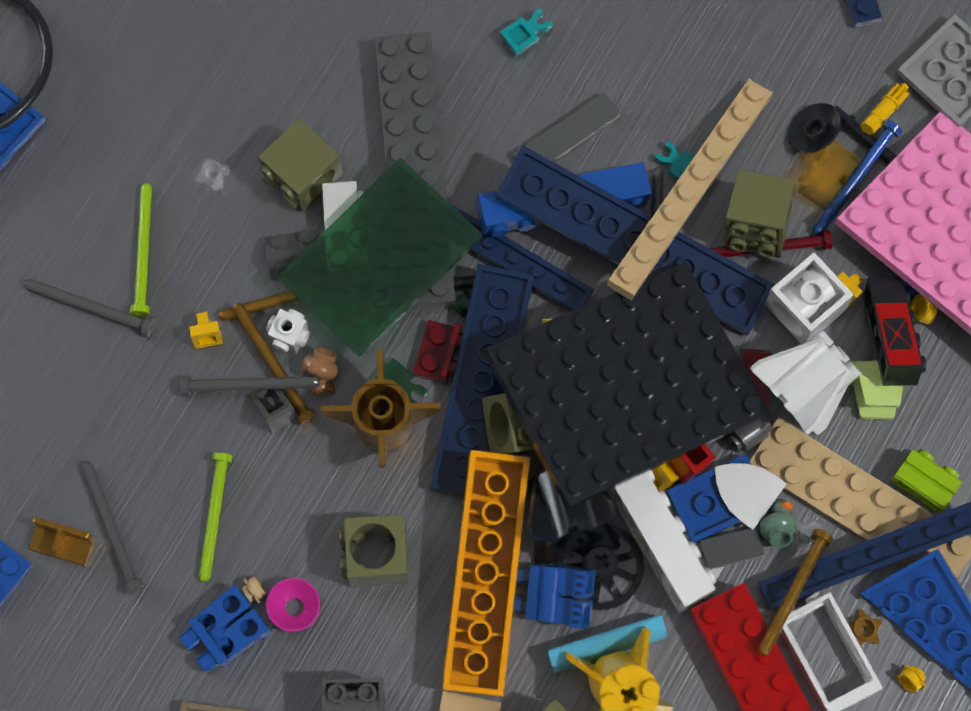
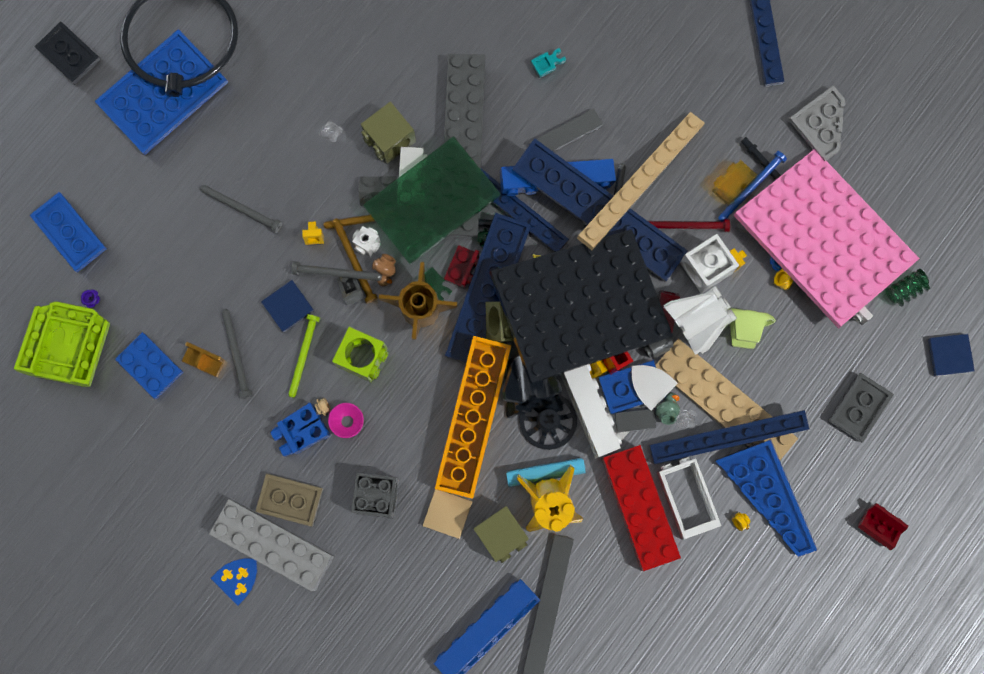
camera: 10 degrees right, 5 degrees up
lime bar [129,183,152,317] -> none
olive brick [339,514,409,587] -> none
blue hips [513,563,596,629] -> none
teal plate [654,141,694,181] -> none
olive brick [724,169,795,258] -> none
pearl gold bar [758,529,833,657] -> none
black dish [788,103,842,153] -> none
pearl gold plate [848,609,883,645] -> none
yellow piece [860,83,909,136] -> none
black brick [863,277,926,386] -> none
lime brick [891,448,963,514] -> none
none -> dark blue tile [261,280,314,333]
none -> lime brick [332,327,389,383]

